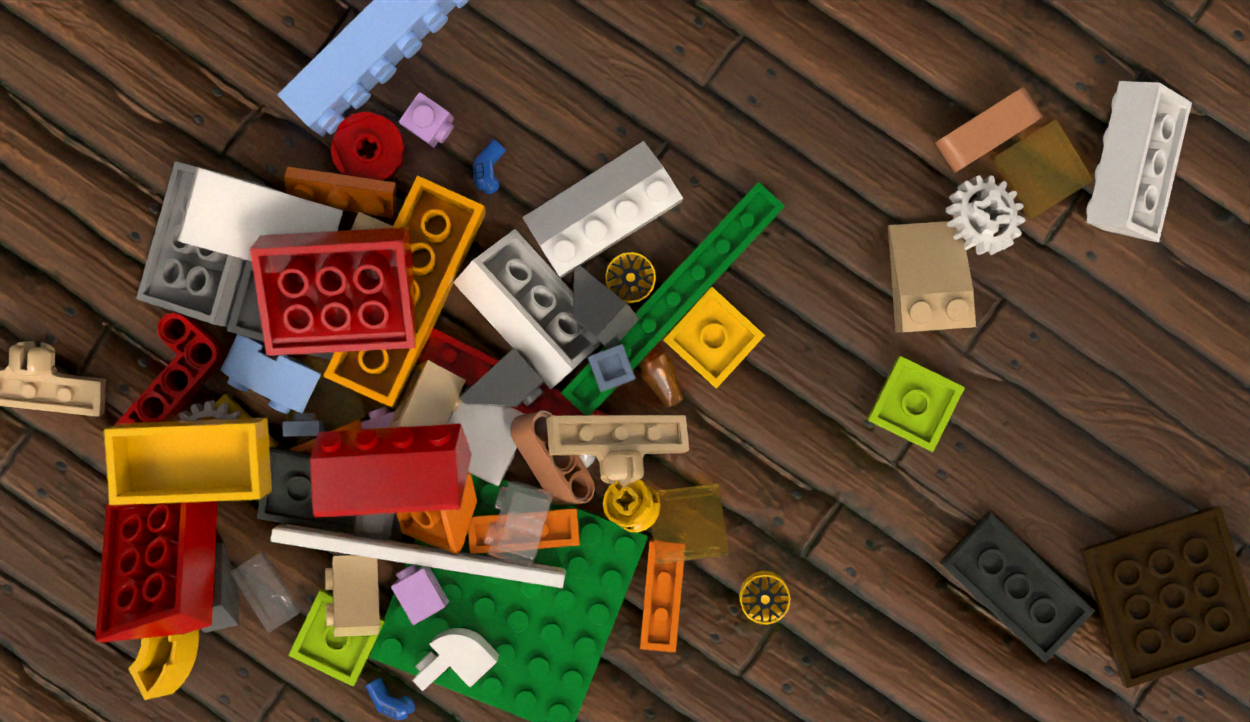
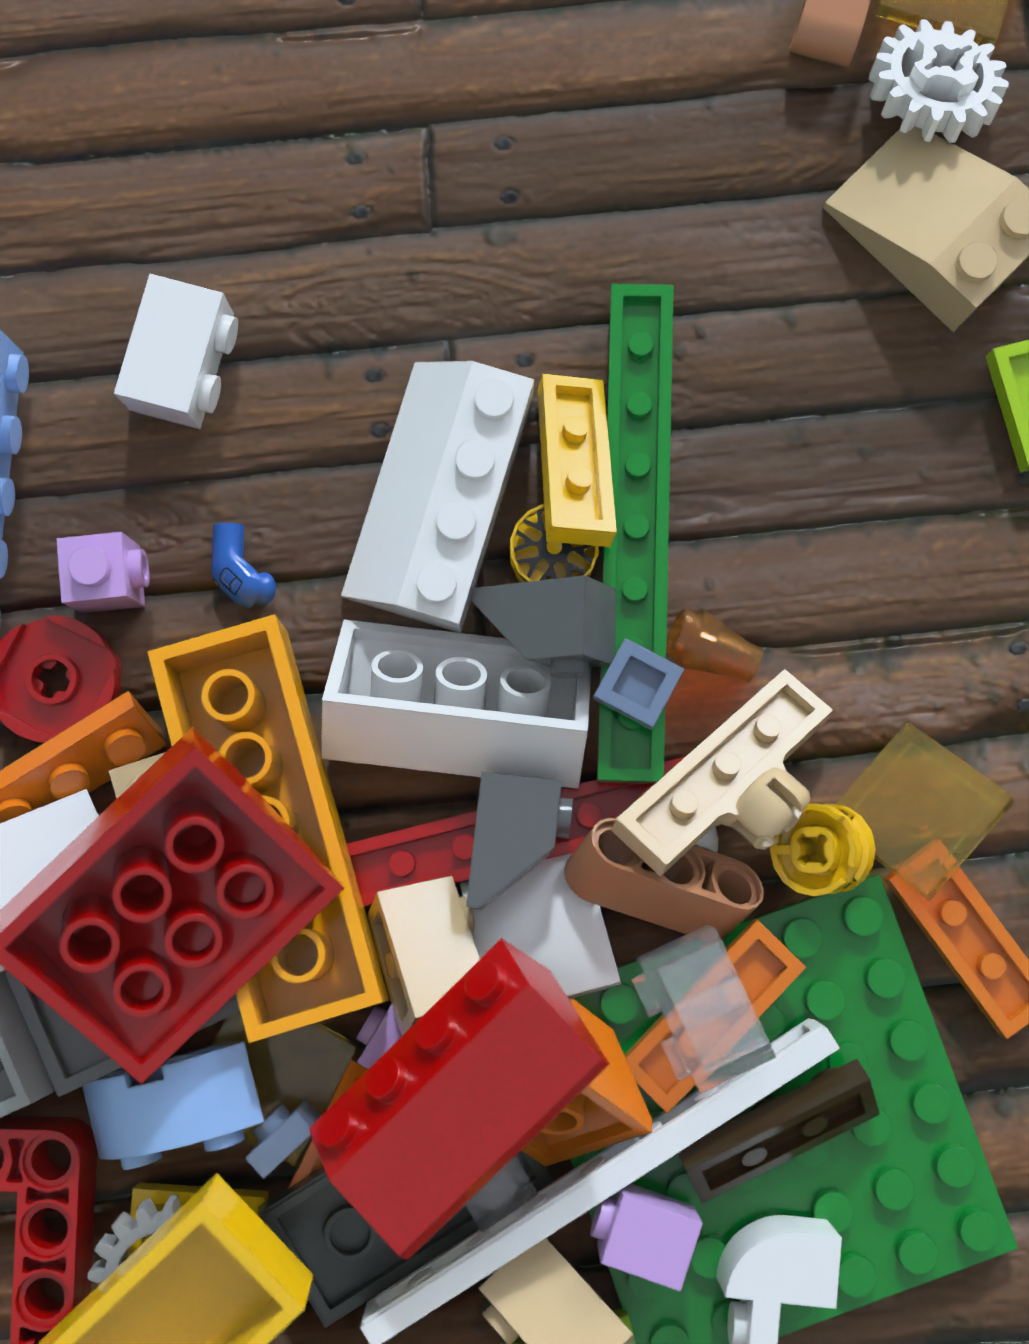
camera: 50 degrees left, 5 degrees down
yellow plate [663,287,765,389] -> none
none -> white brick [114,274,238,429]
none -> yellow plate [537,374,617,547]
none -> dark brown plate [678,1059,880,1204]

